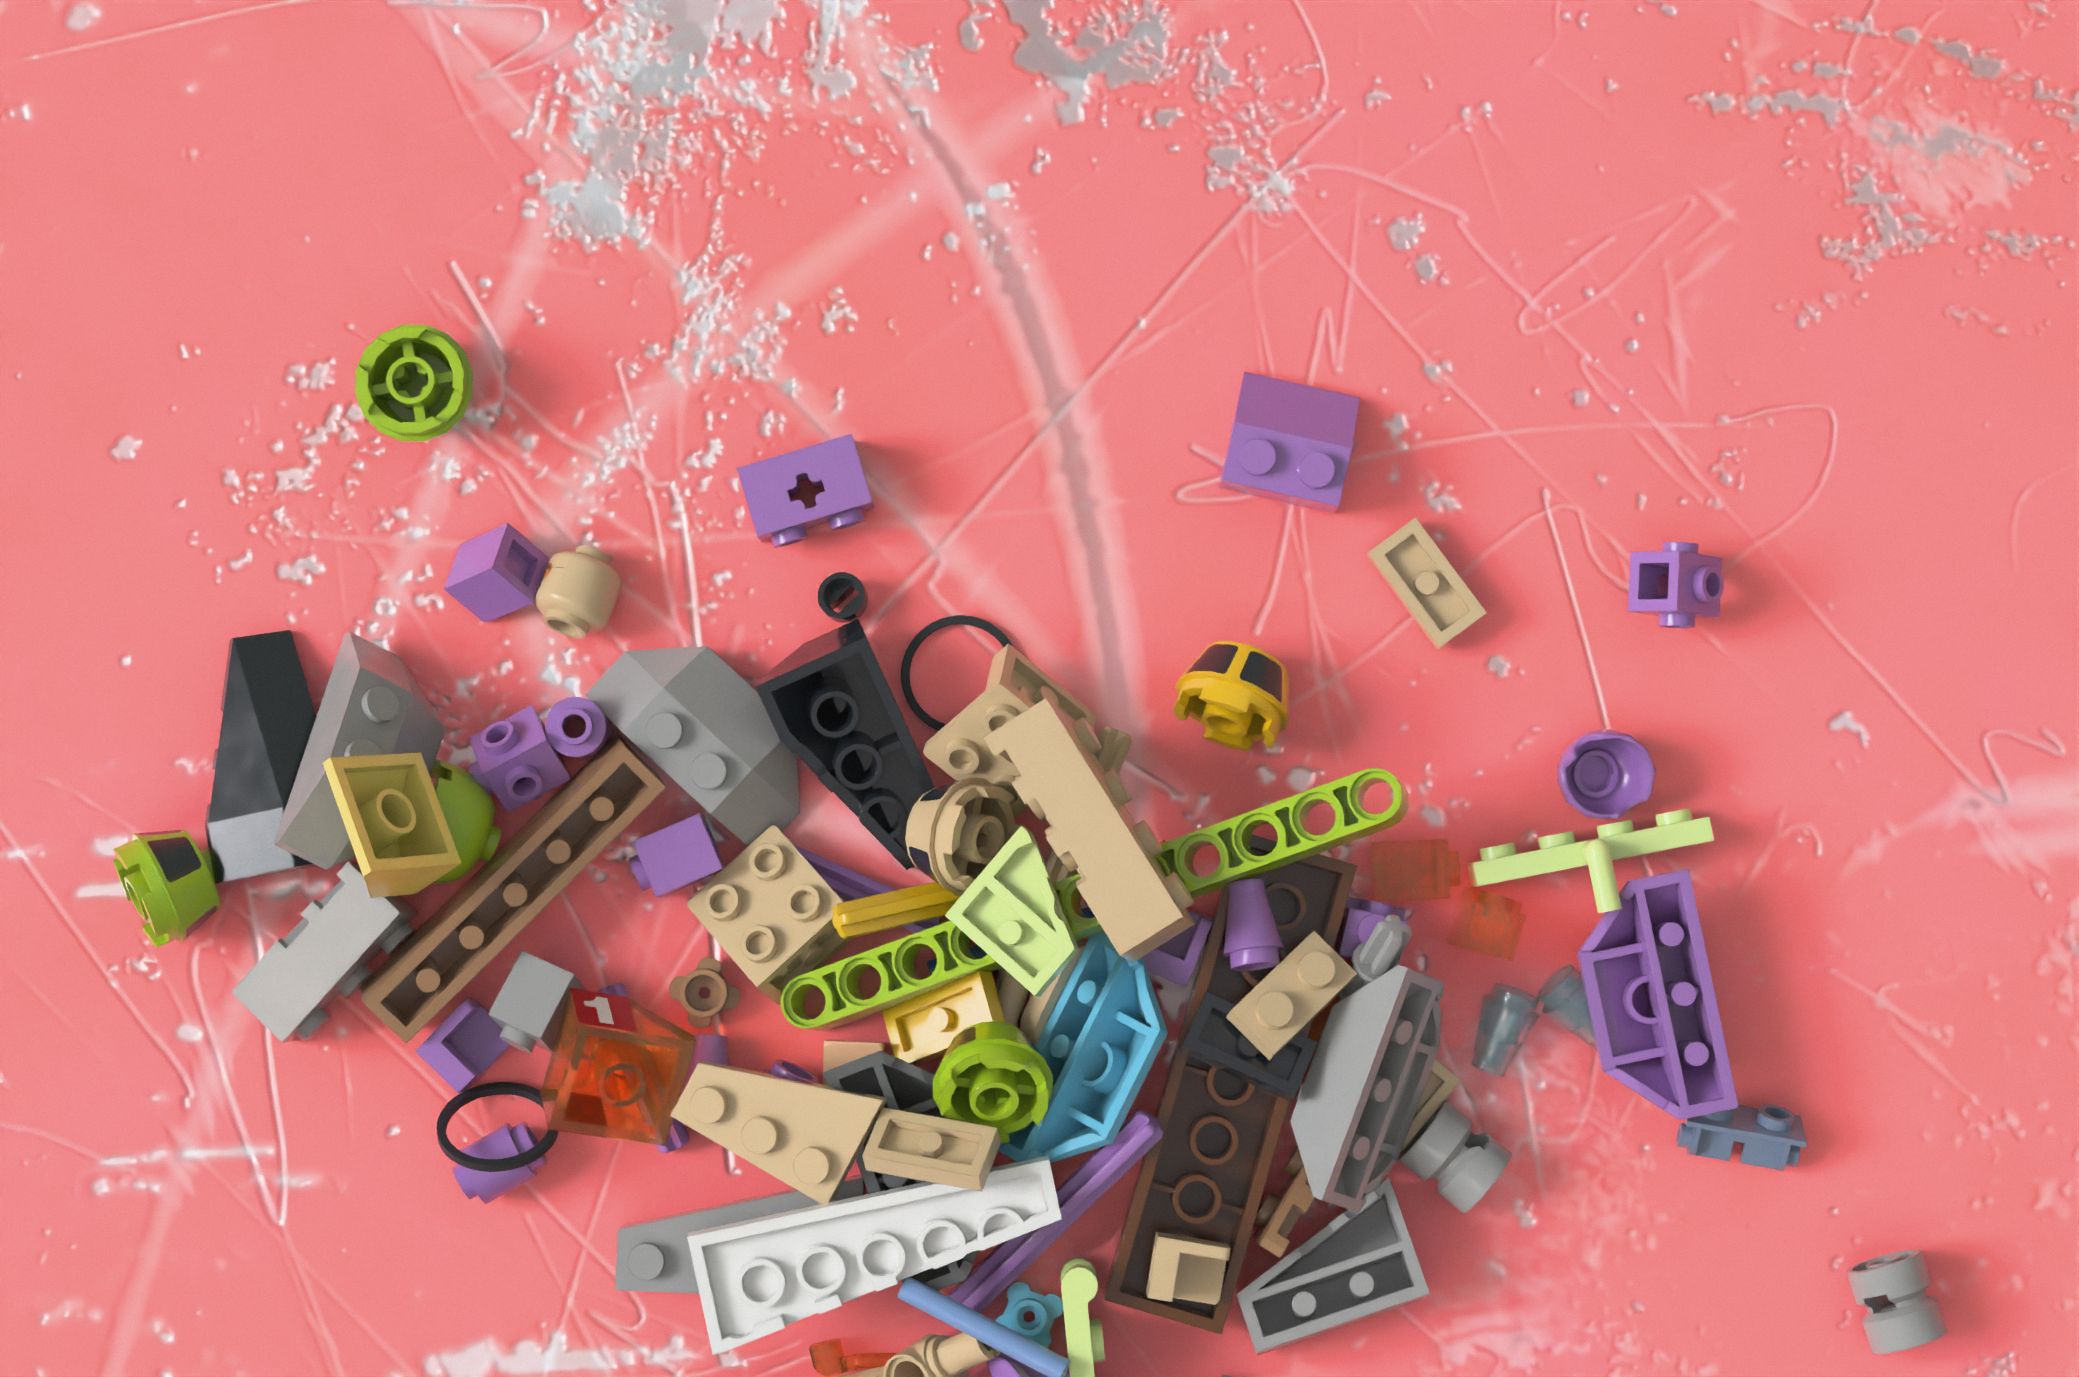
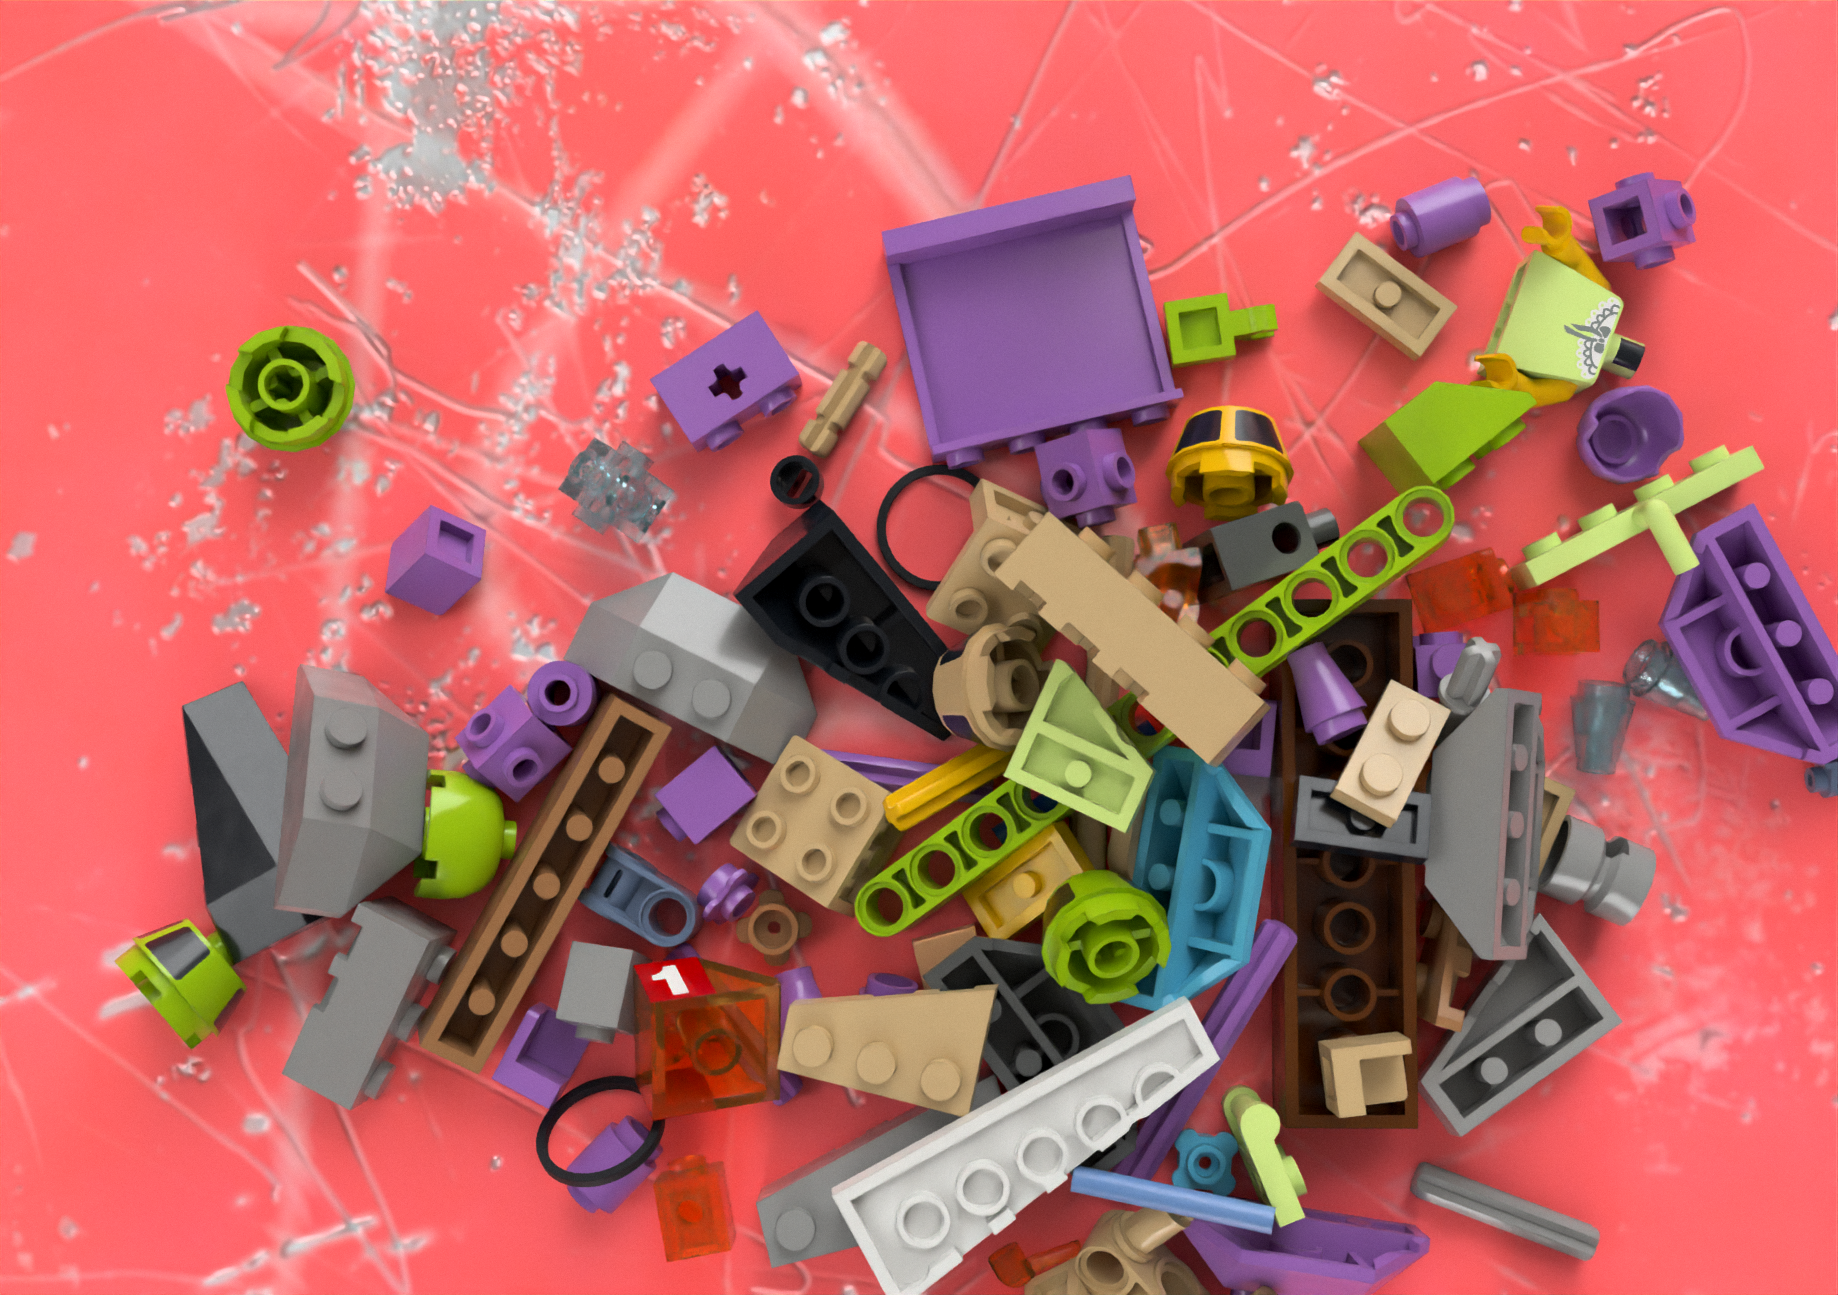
camera: 15 degrees left, 0 degrees up
light yellow slope [323,752,462,898] -> none
tan head [535,545,622,639] -> none
tan plate [862,1107,1001,1192] -> none
medium lavender slope [1218,372,1360,514] -> none
none -> clear light blue brick [558,437,674,543]
none -> sand blue piece [577,841,704,947]
none -> clear orange brick [653,1154,737,1263]
none -> medium lavender plate [697,863,759,926]
none -> tan axle [798,341,887,459]
none -> medium lavender panel [881,175,1184,469]
none -> medium lavender brick [1034,428,1138,529]
none -> clear orange hips [1132,522,1202,623]
none -> lime plate [1163,293,1278,369]
none -> dark grey torso [1176,501,1340,607]
none -> lime slope [1358,381,1537,495]
none -> medium lavender brick [1390,176,1491,258]
none -> torso [1470,205,1645,409]

